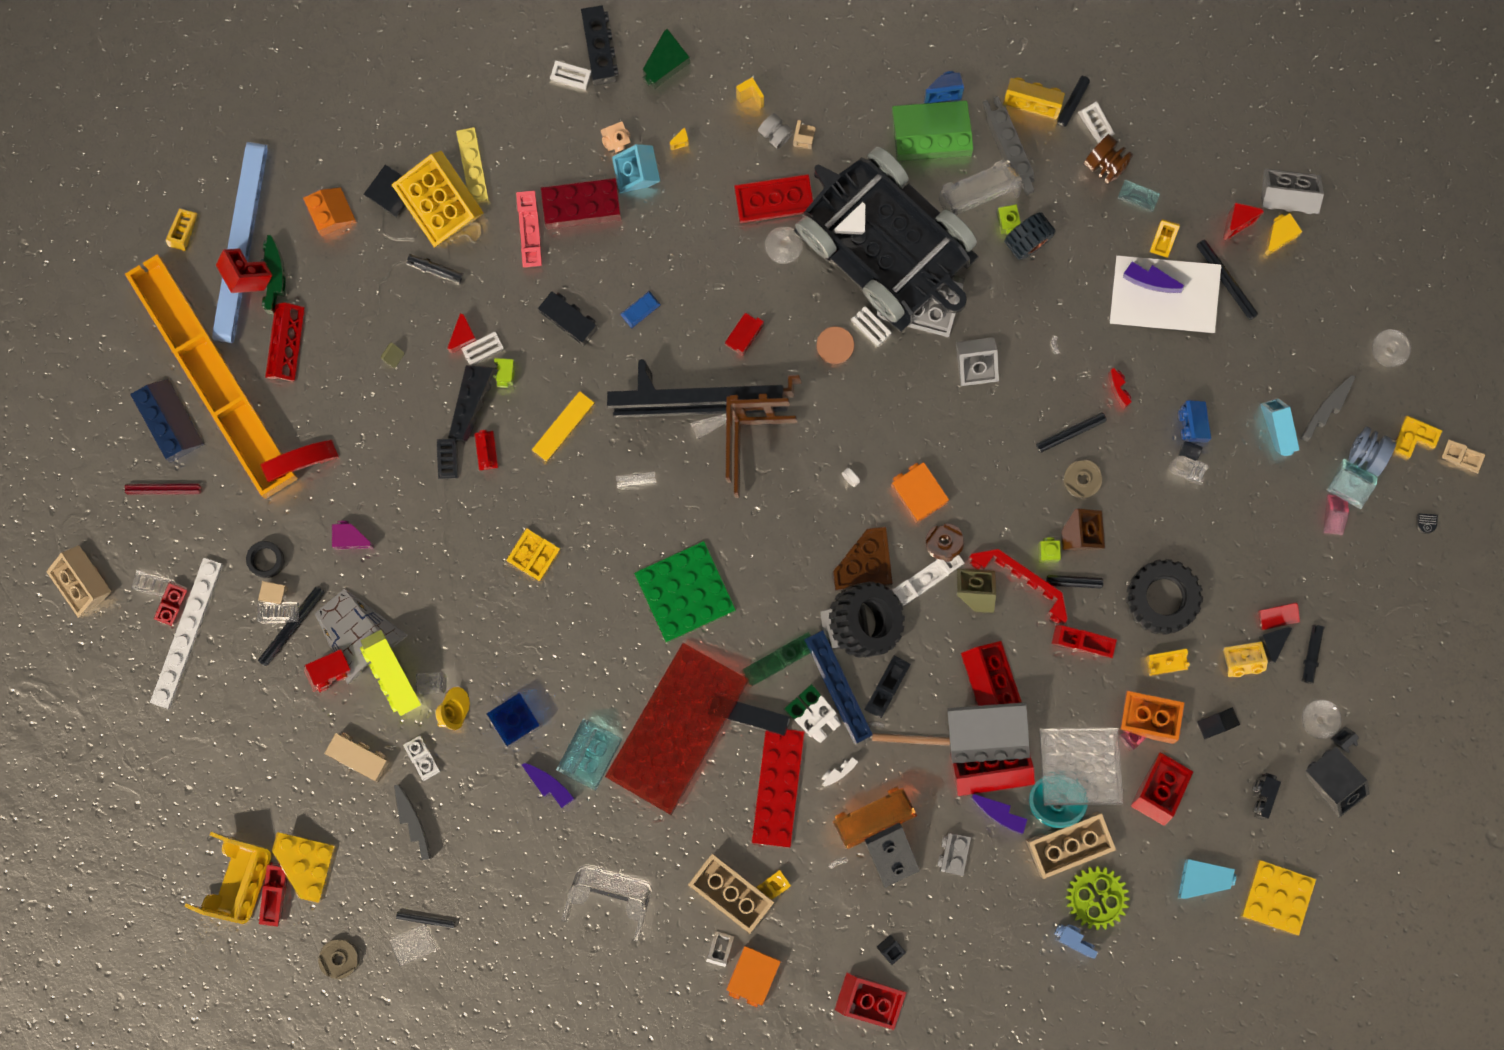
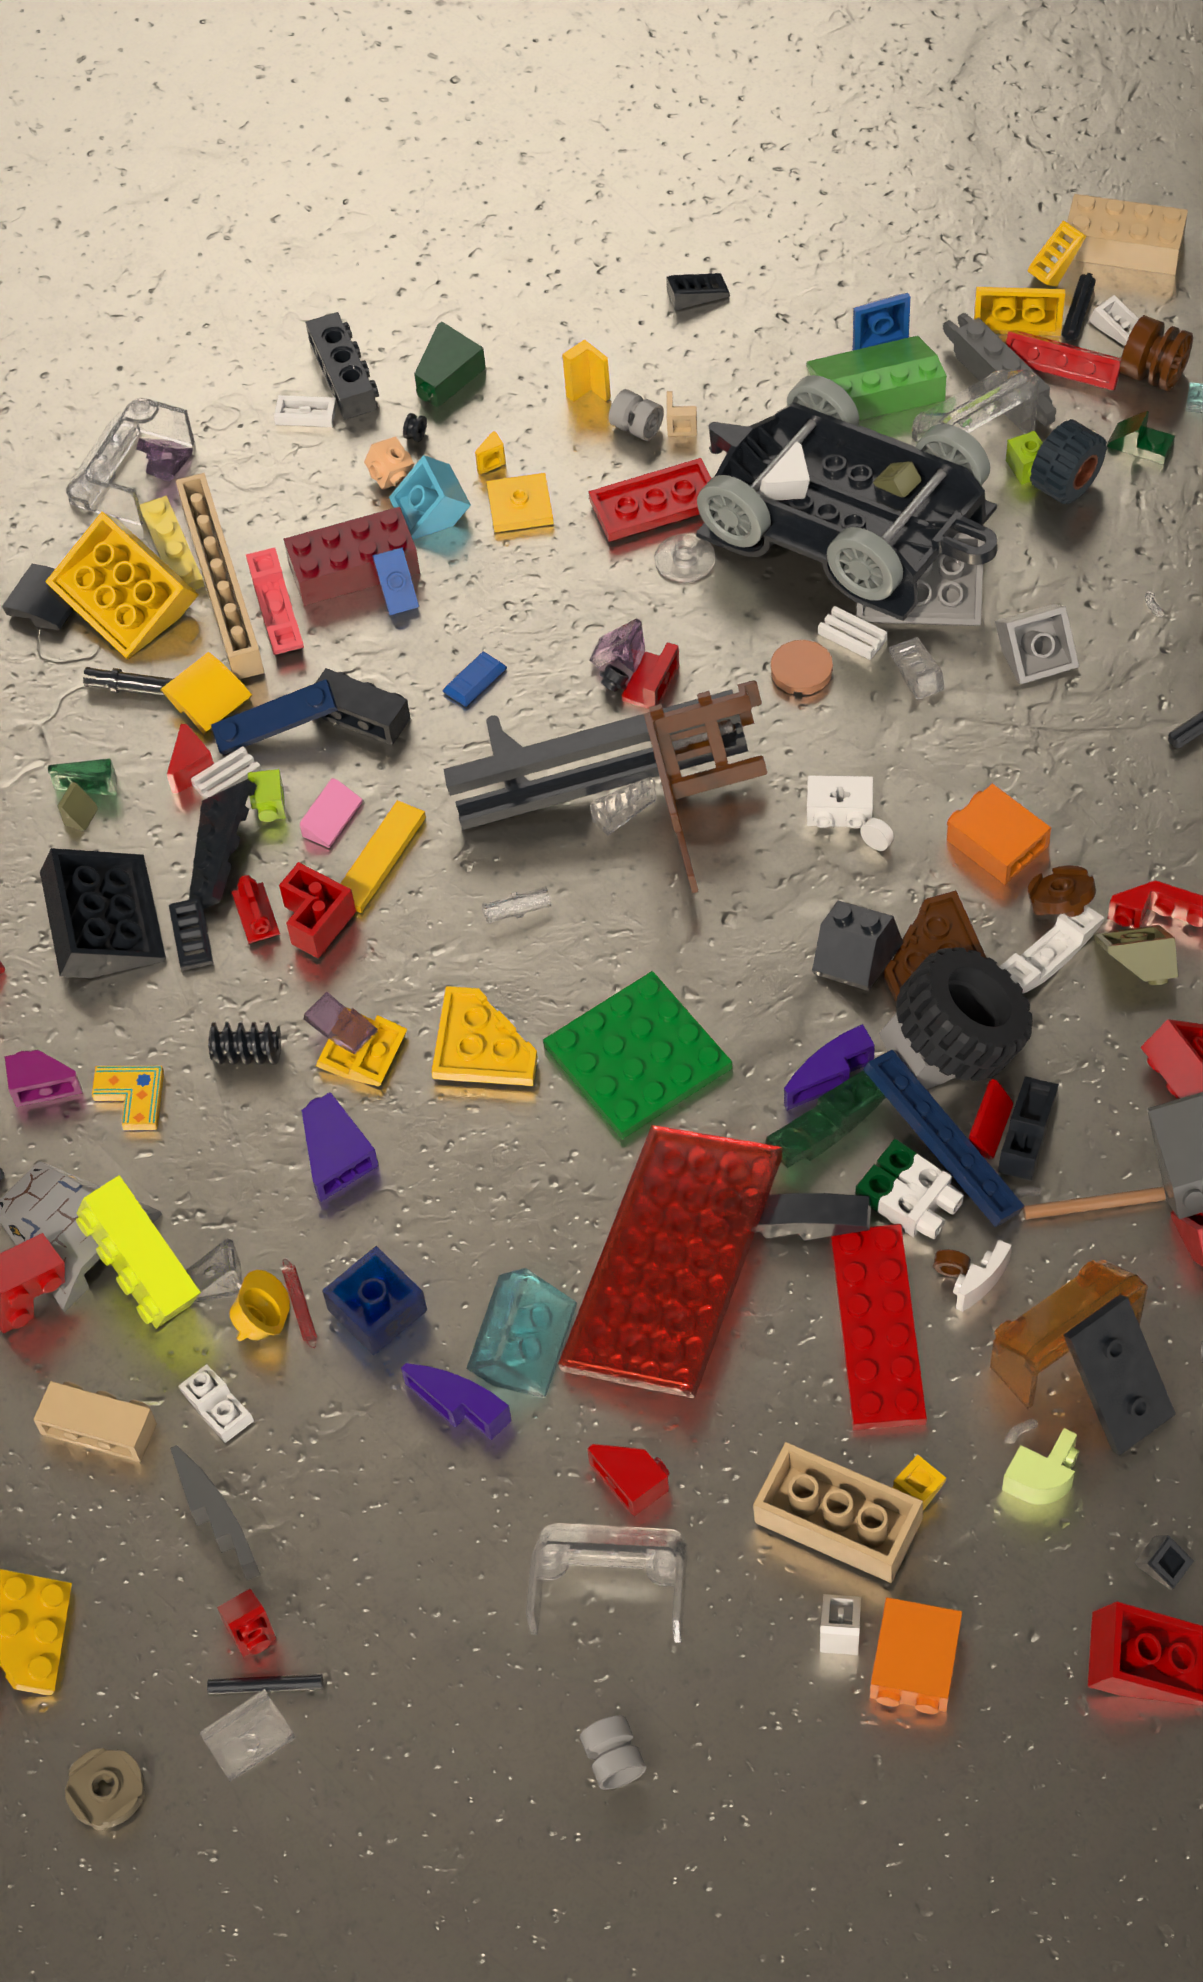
camera: 10 degrees left, 25 degrees down
none -> black slope [40,848,166,978]
none -> clear green slope [48,758,117,795]
none -> clear windscreen [66,398,195,526]
none -> yellow tile [92,1066,164,1130]
none -> clear purple slope [136,438,193,481]
none -> yellow slope [161,652,252,735]
none -> tan brick [175,473,264,680]
none -> black piece [208,1022,281,1065]
none -> dark blue plate [211,679,338,756]
none -> red slope [217,1589,276,1658]
none -> red brick [279,862,356,958]
none -> red piece [282,1259,317,1348]
none -> bright pink slope [300,778,363,848]
none -> dark purple slope [301,1092,379,1202]
none -> slope [303,992,378,1054]
none -> plate [372,547,419,615]
none -> black bush [403,413,427,442]
none -> yellow plate [431,986,538,1086]
none -> yellow plate [486,473,554,533]
none -> light grey wheel [580,1715,646,1790]
none -> red slope [587,1444,670,1517]
none -> slope [589,618,645,672]
none -> black plate [599,664,629,692]
none -> black slope [666,273,730,310]
none -> dark purple slope [784,1024,875,1111]
none -> white brick [807,776,873,828]
none -> black slope [812,900,903,991]
none -> olive slope [873,461,921,497]
none -> clear slope [889,637,944,699]
none -> reddish brown tile [933,1249,971,1277]
none -> red slope [969,1079,1013,1159]
none -> yellowish green brick [1002,1428,1080,1504]
none -> red fence [1005,330,1121,390]
none -> yellow slope [1027,221,1086,287]
none -> tan brick [1062,194,1188,275]
none -> dark green slope [1107,411,1175,464]

